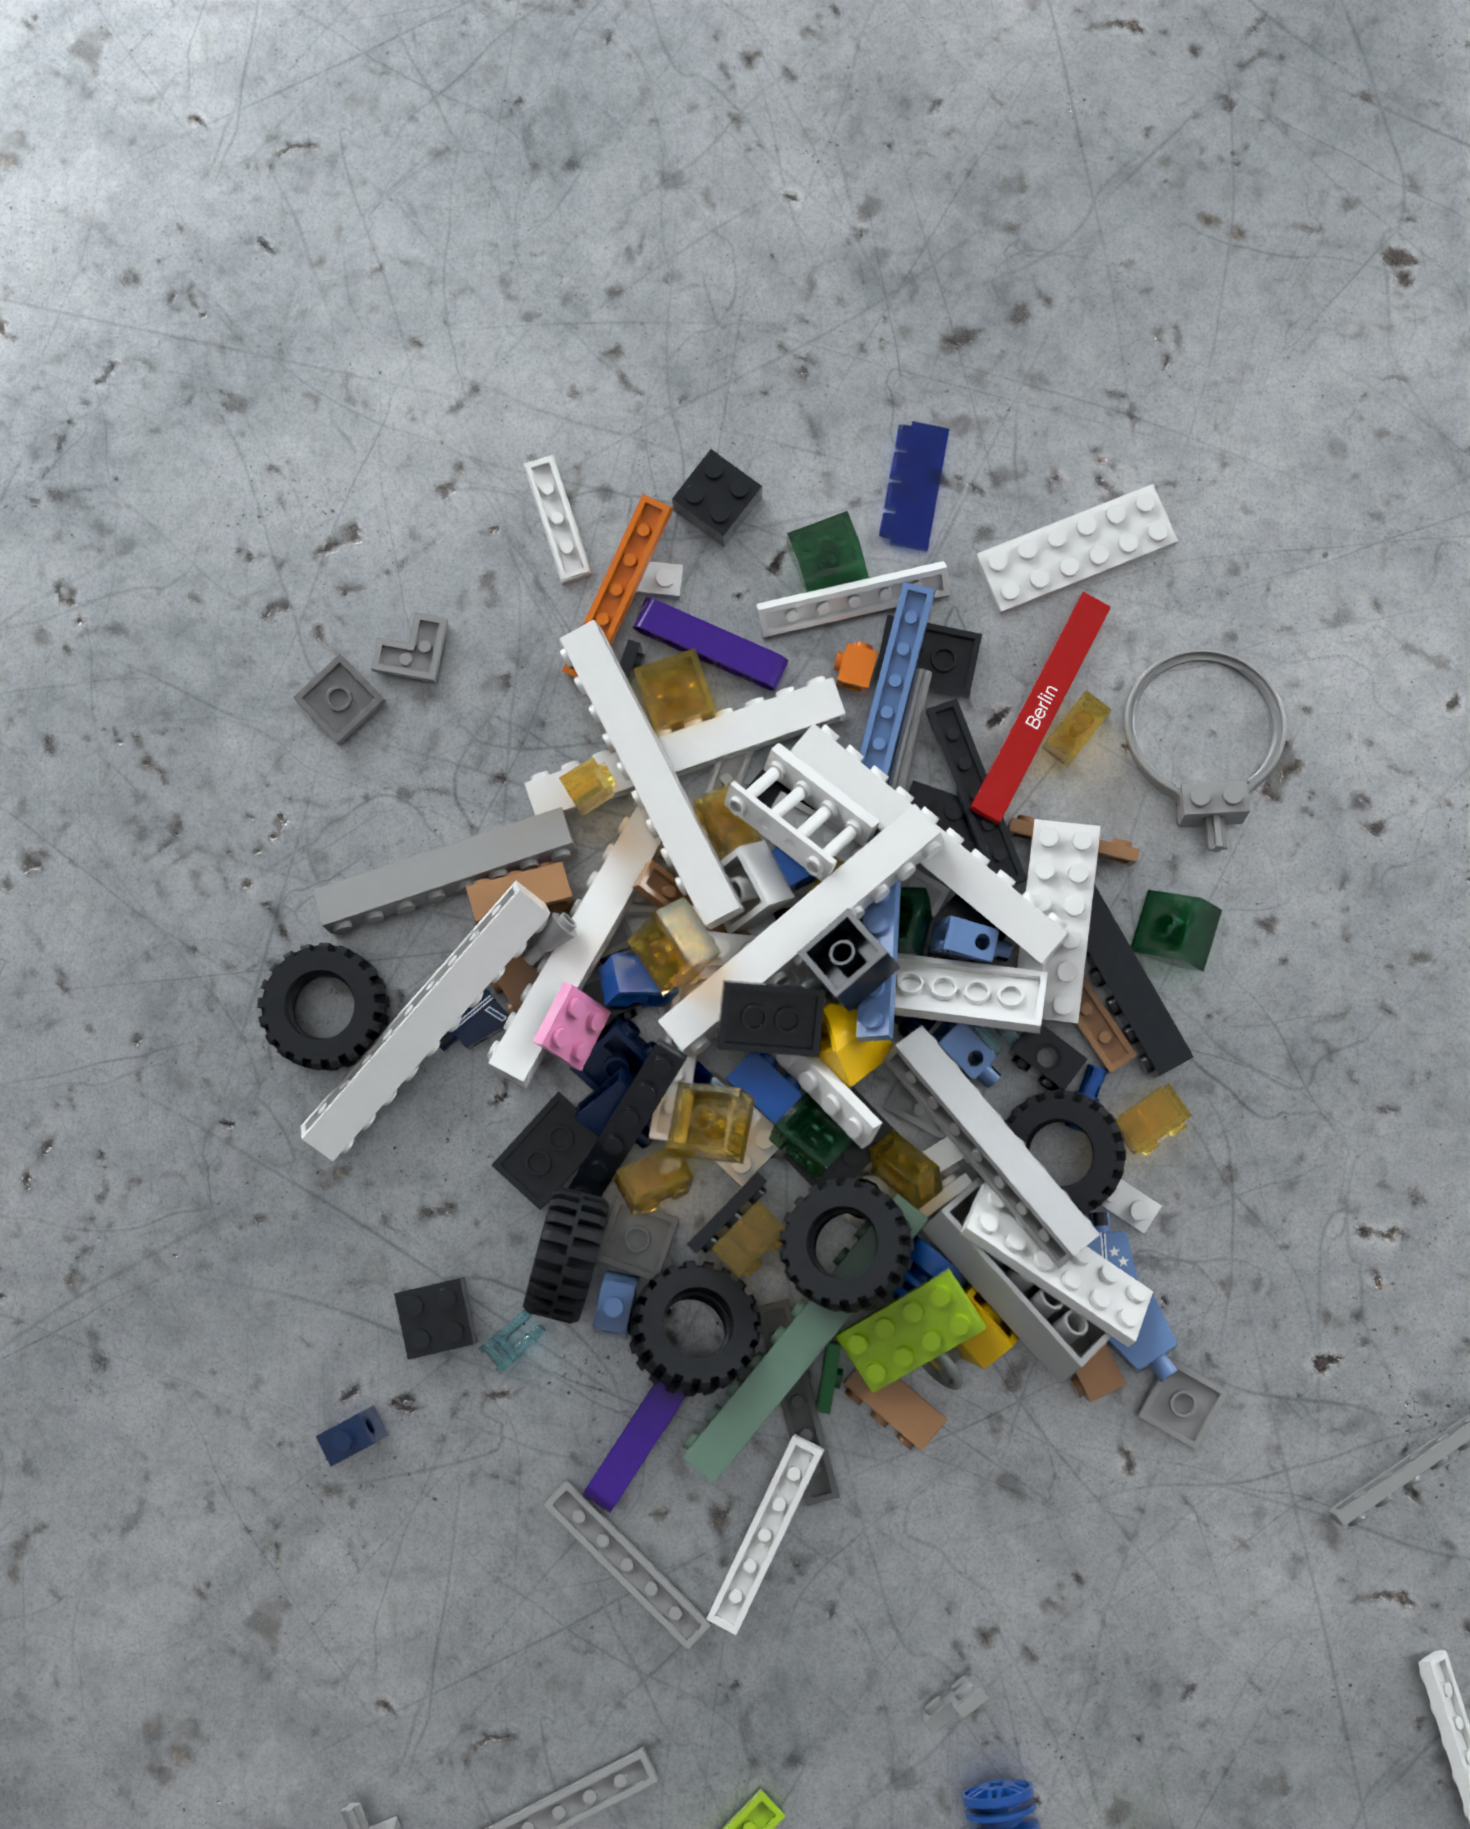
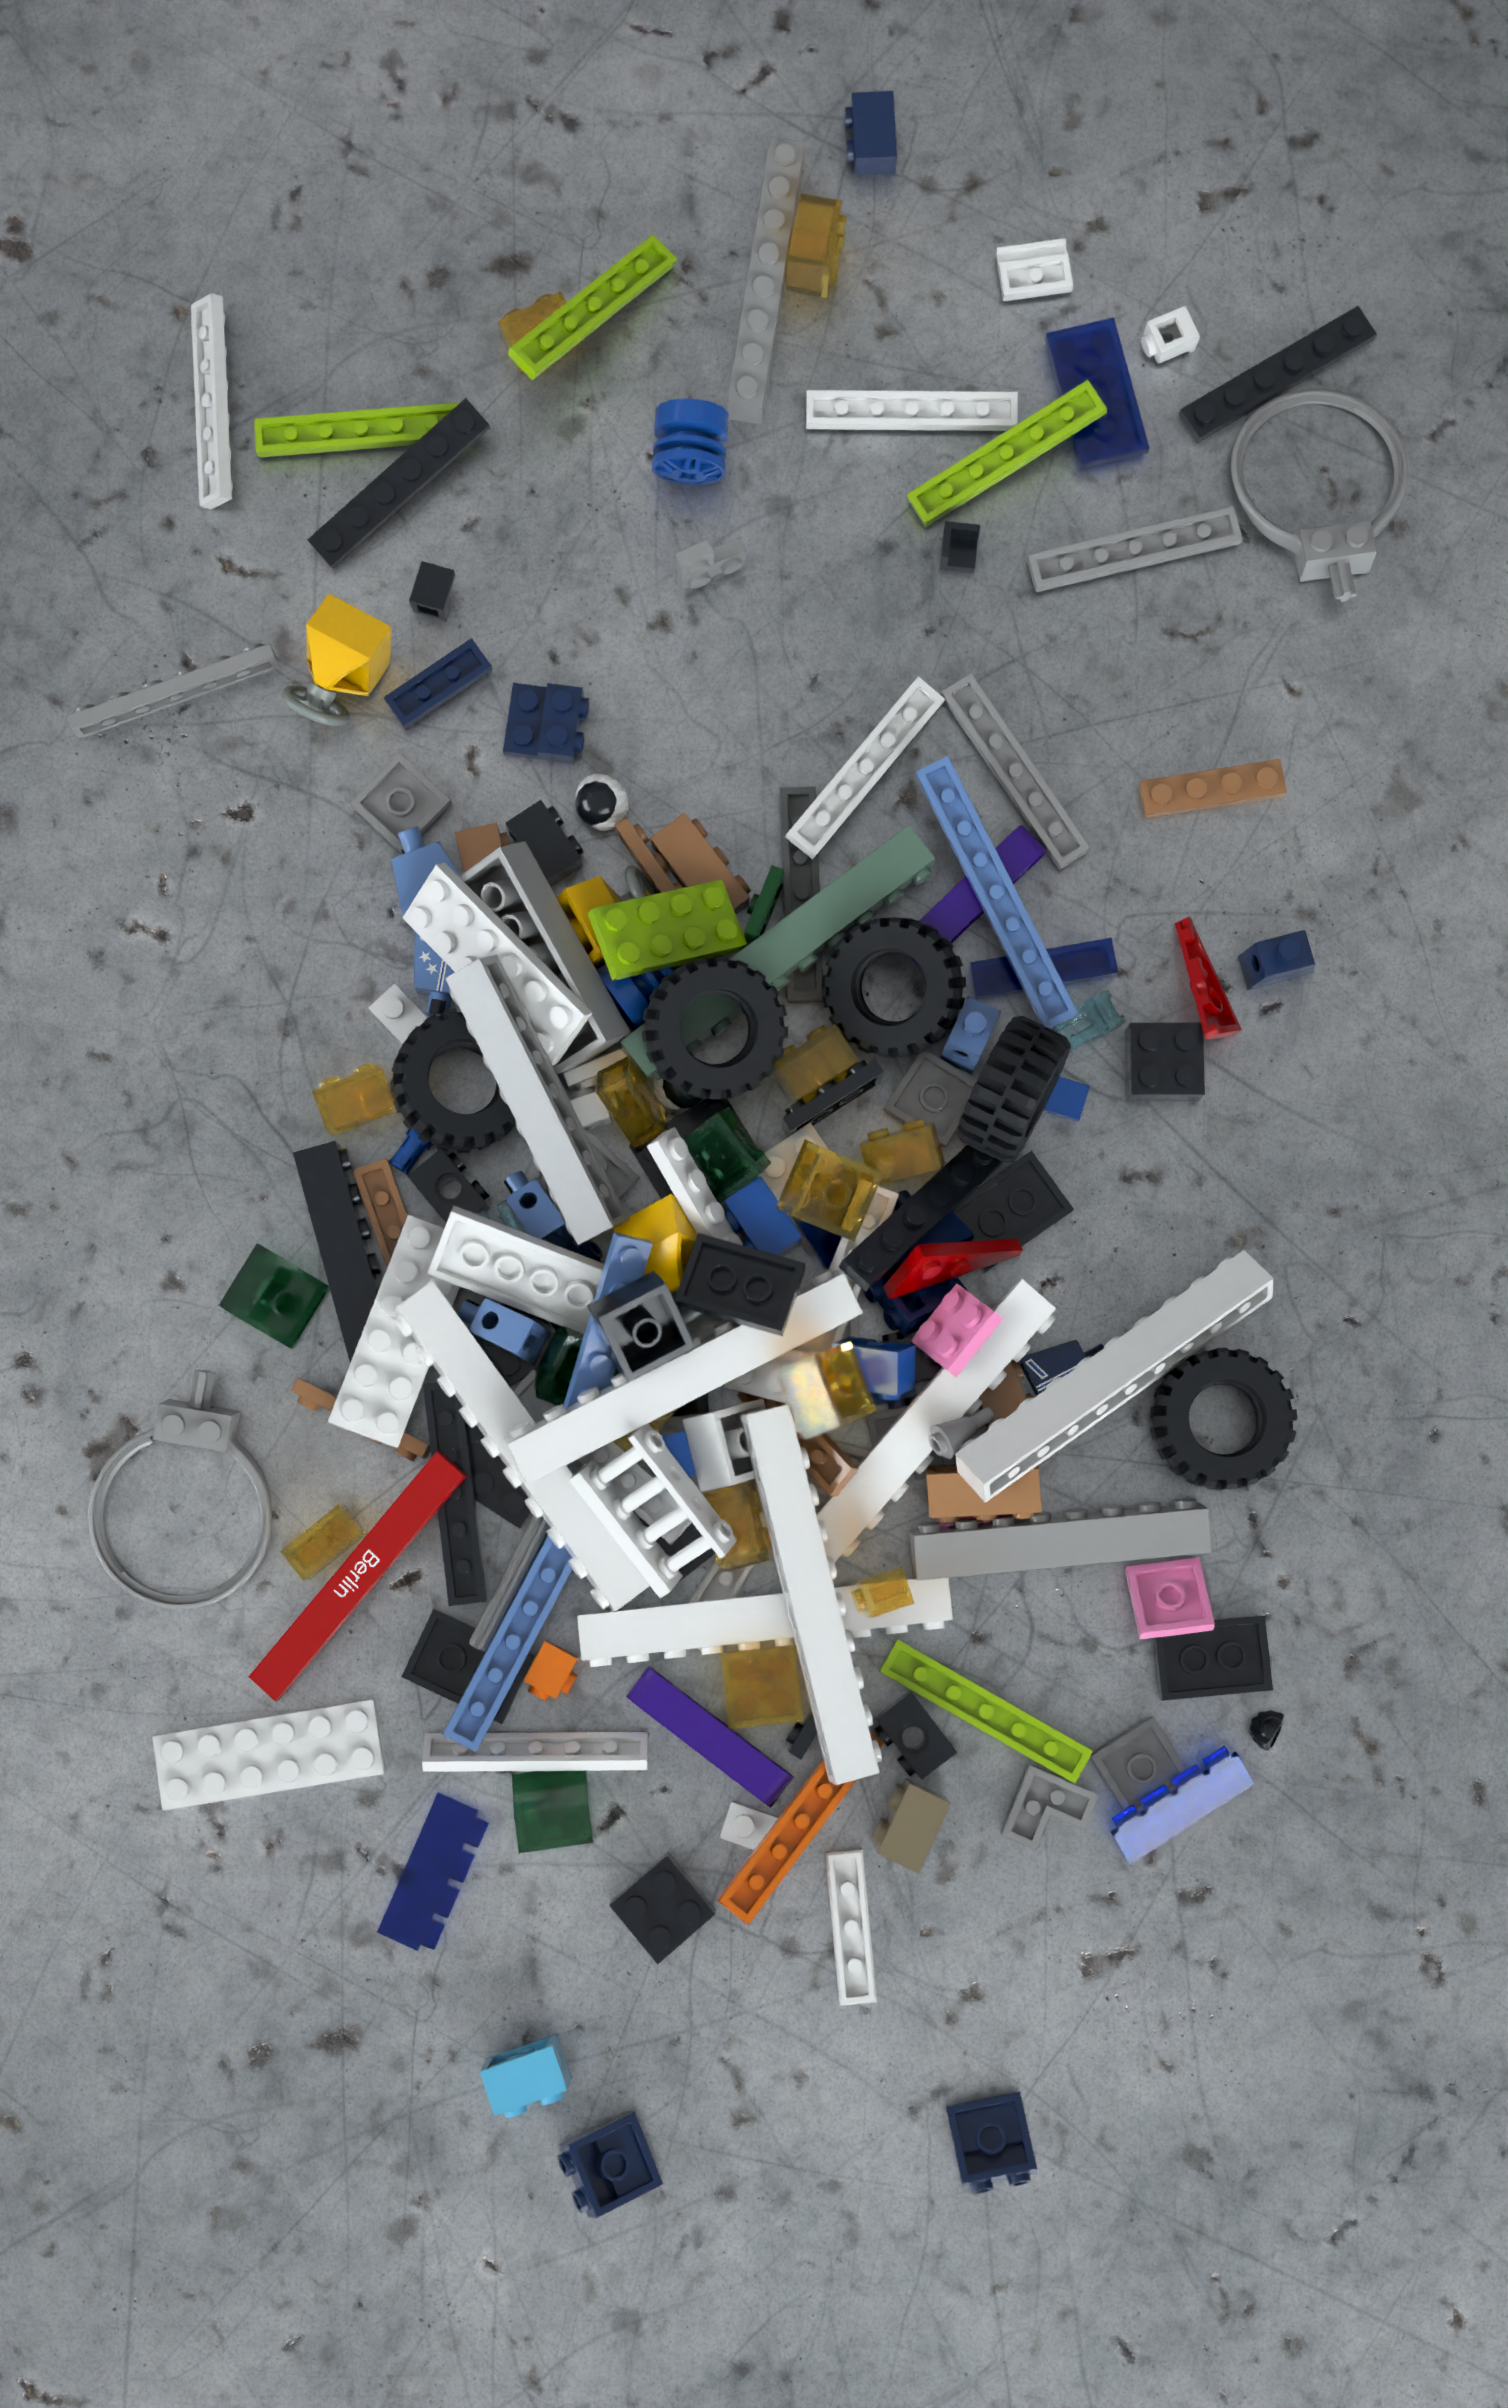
camera: 170 degrees left, 0 degrees up
none -> lime plate [254,402,460,458]
none -> yellow piece [282,593,391,726]
none -> black plate [307,398,490,569]
none -> dark blue plate [383,638,493,730]
none -> black panel [409,561,455,622]
none -> medium azure brick [480,2033,572,2118]
none -> dark blue plate [503,683,589,764]
none -> black brick [505,800,584,887]
none -> dark blue plate [557,2112,663,2219]
none -> hair [575,774,629,831]
none -> medium nougat plate [615,817,683,893]
none -> dark tan brick [871,1778,951,1874]
none -> black brick [874,1690,957,1780]
none -> lime plate [879,1639,1093,1784]
none -> red wing [883,1239,1023,1299]
none -> medium blue plate [915,756,1078,1028]
none -> black panel [939,521,980,573]
none -> dark blue plate [946,2092,1037,2194]
none -> clear blue plate [969,938,1119,1000]
none -> blue tile [1044,1076,1090,1122]
none -> clear blue windscreen [1110,1746,1254,1865]
none -> bright pink plate [1126,1557,1215,1640]
none -> medium nougat plate [1138,759,1287,819]
none -> black plate [1154,1615,1273,1701]
none -> red wing [1175,917,1242,1040]
none -> black piece [1248,1710,1284,1751]

